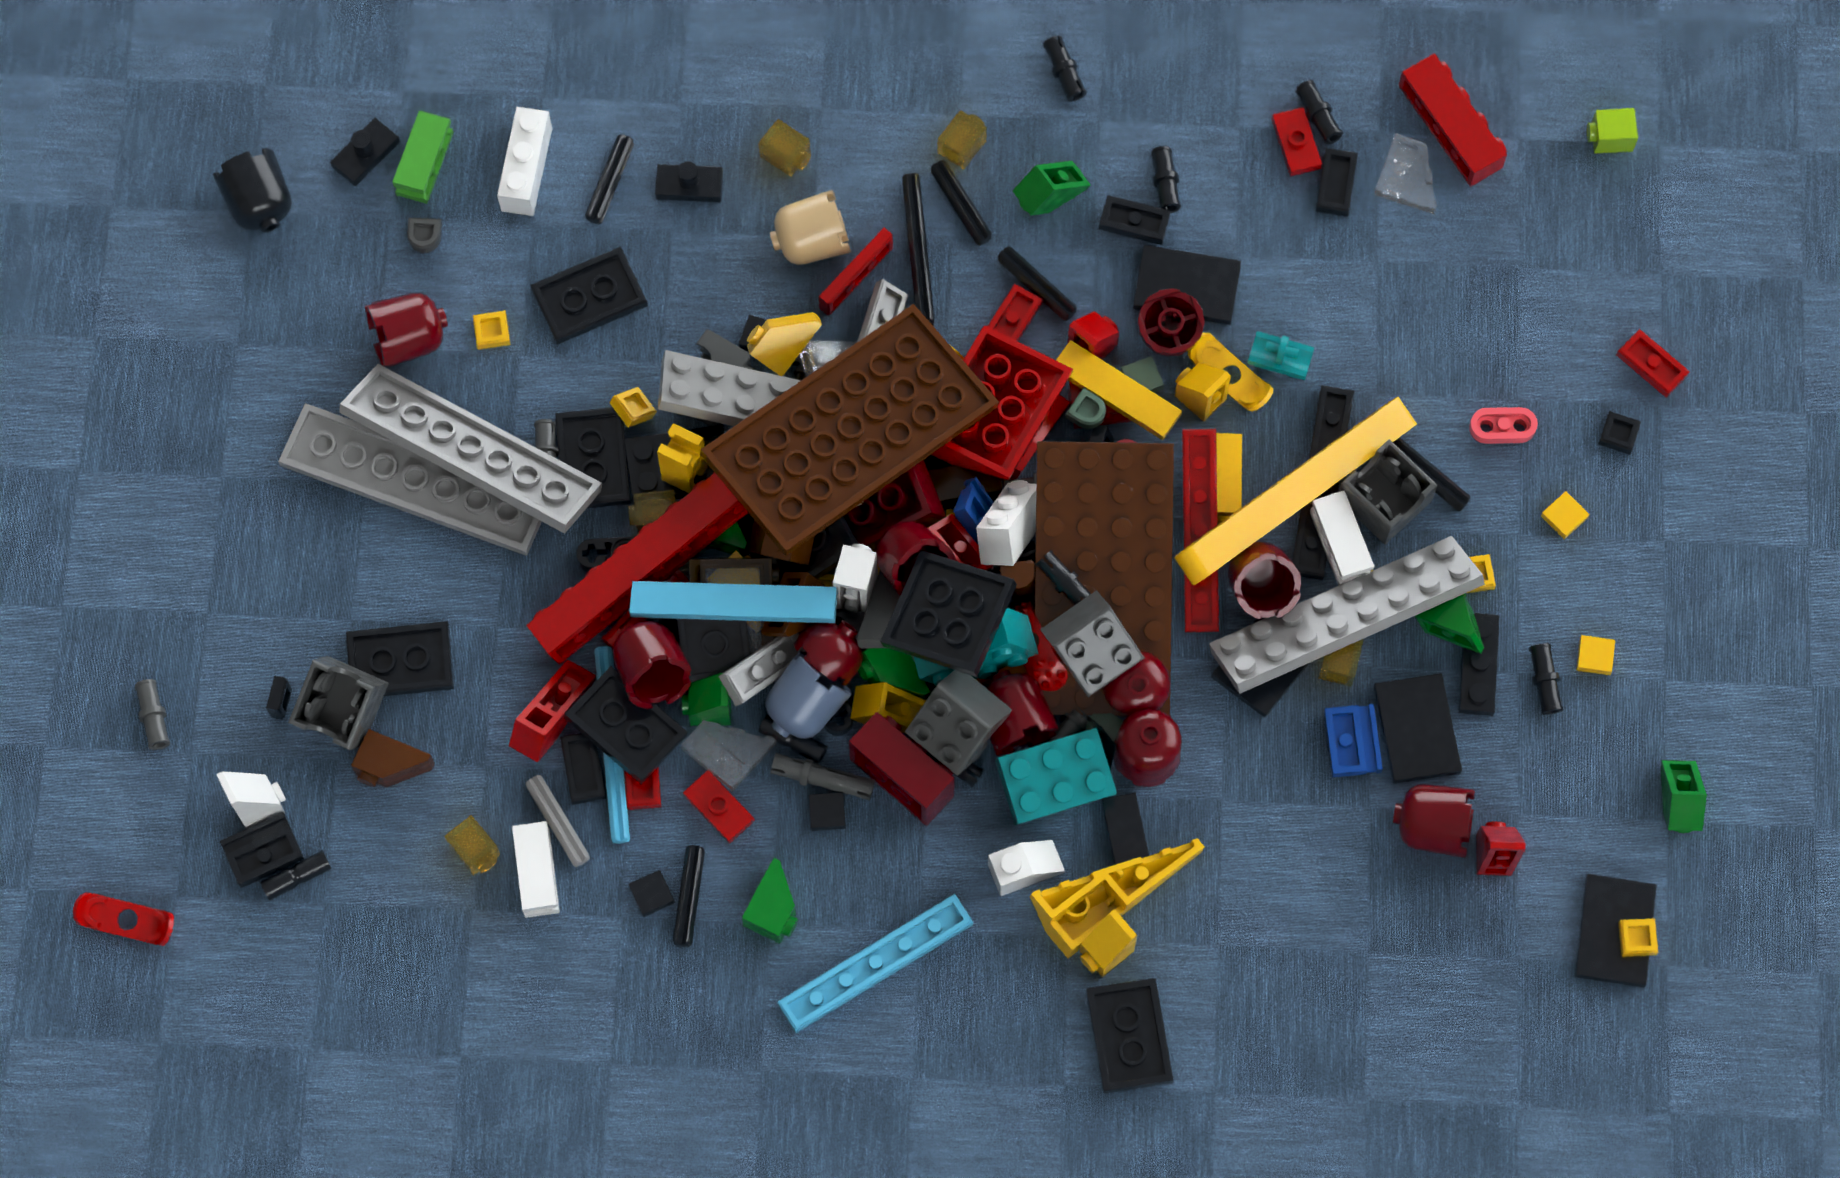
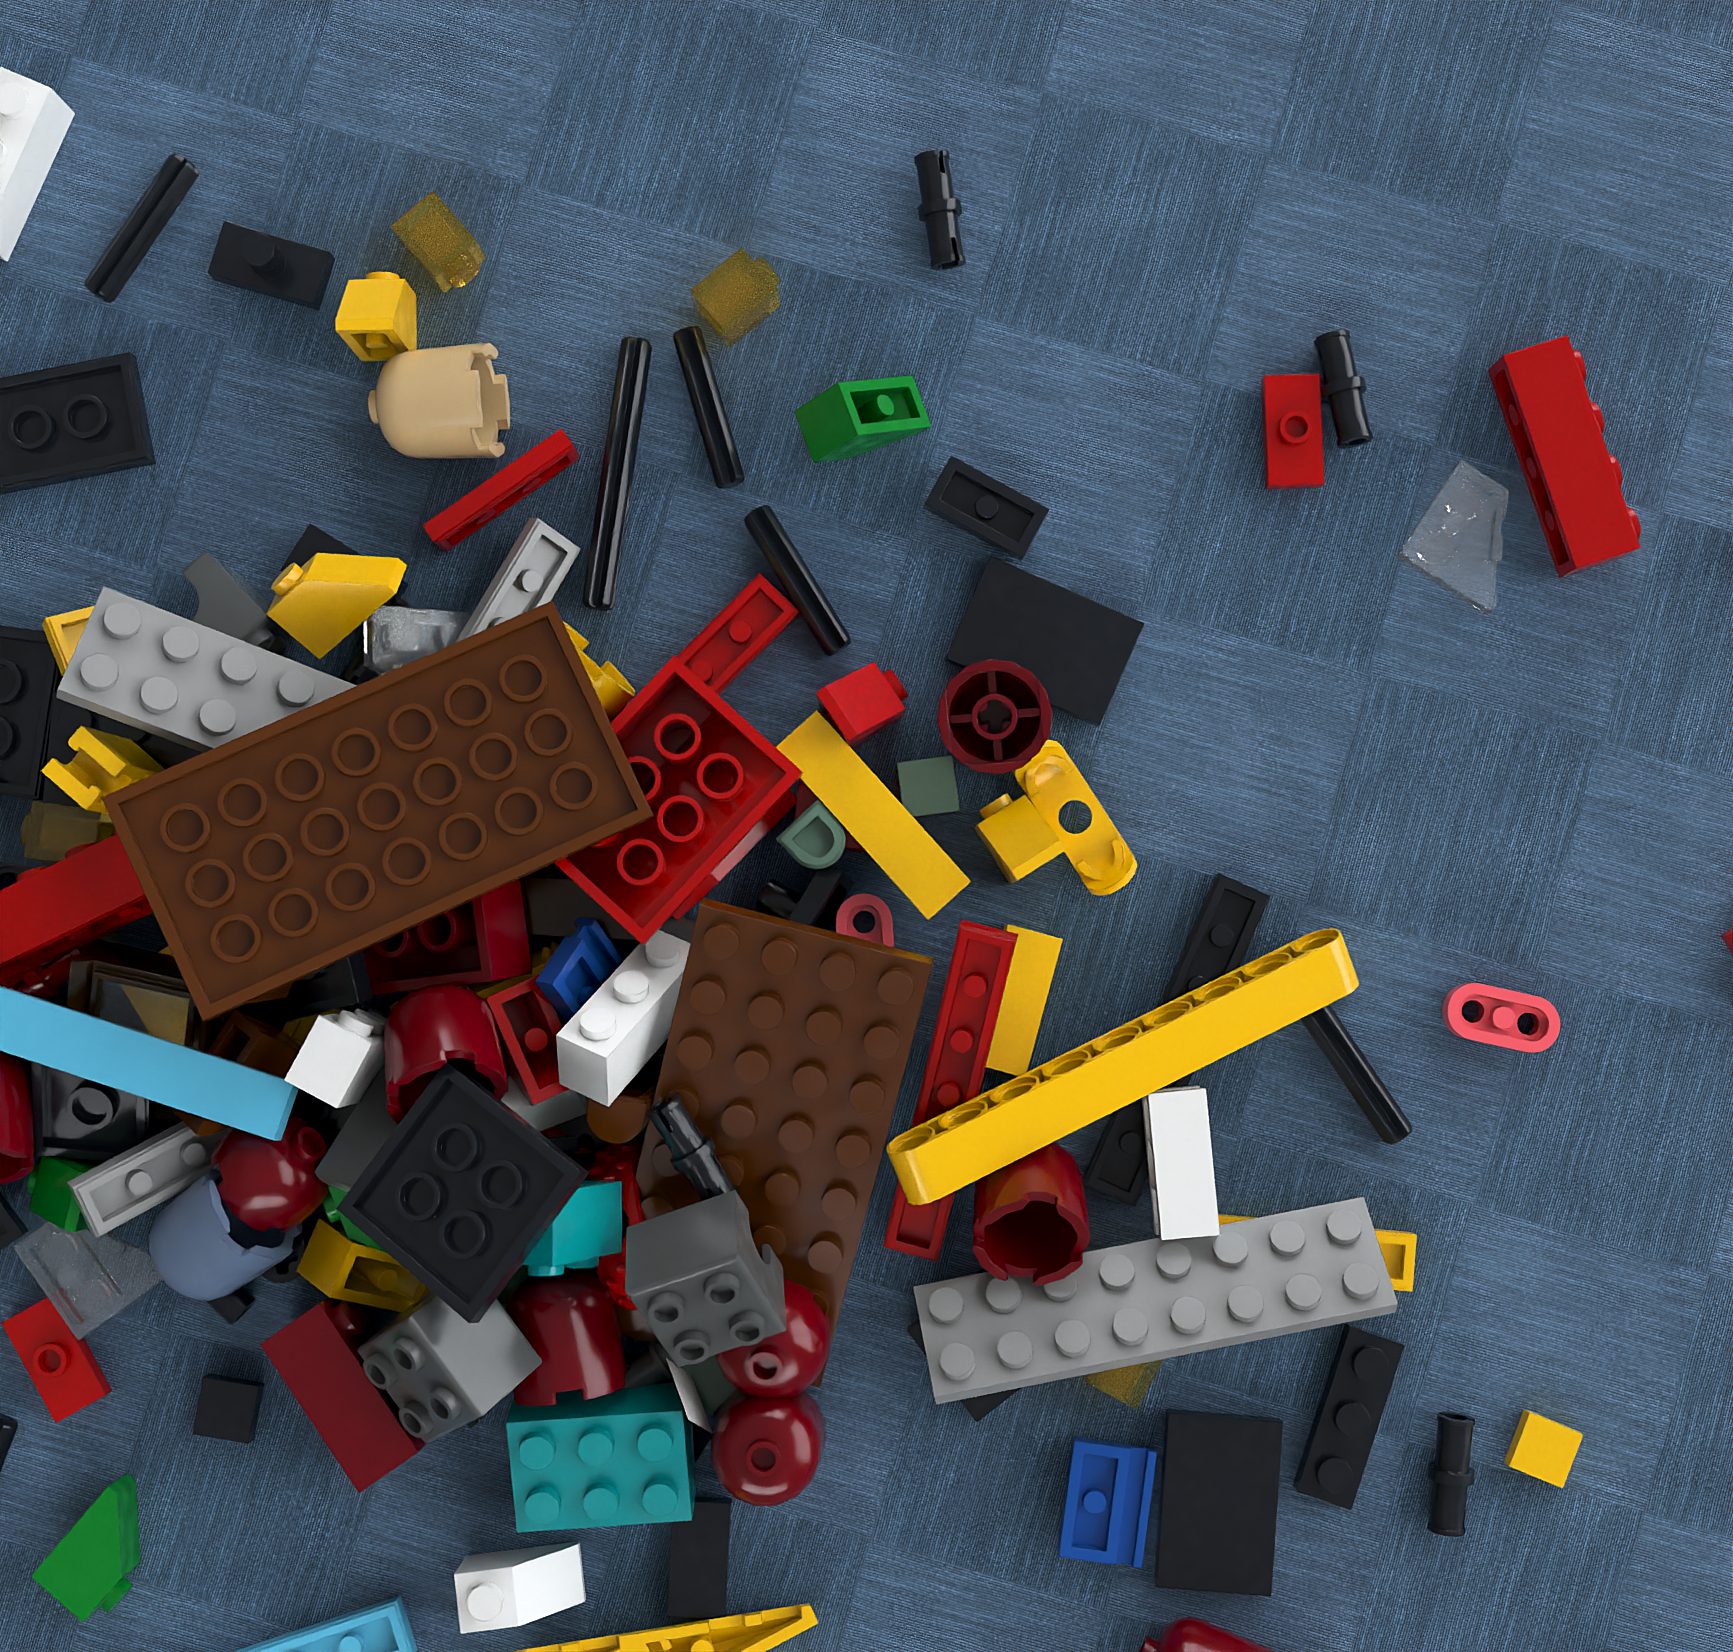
camera: 15 degrees right, 15 degrees up
dark grey pin [770,752,876,801] -> none
black pin [1151,146,1181,213] -> none
teal hips [1247,331,1315,380] -> none
black tile [1316,148,1358,217] -> none
dark grey piece [1339,439,1438,545] -> none
green slope [1415,594,1484,654] -> none
yellow tile [1541,491,1590,539] -> none
black tile [1598,411,1641,455] -> none
none -> yellow slope [335,272,417,361]

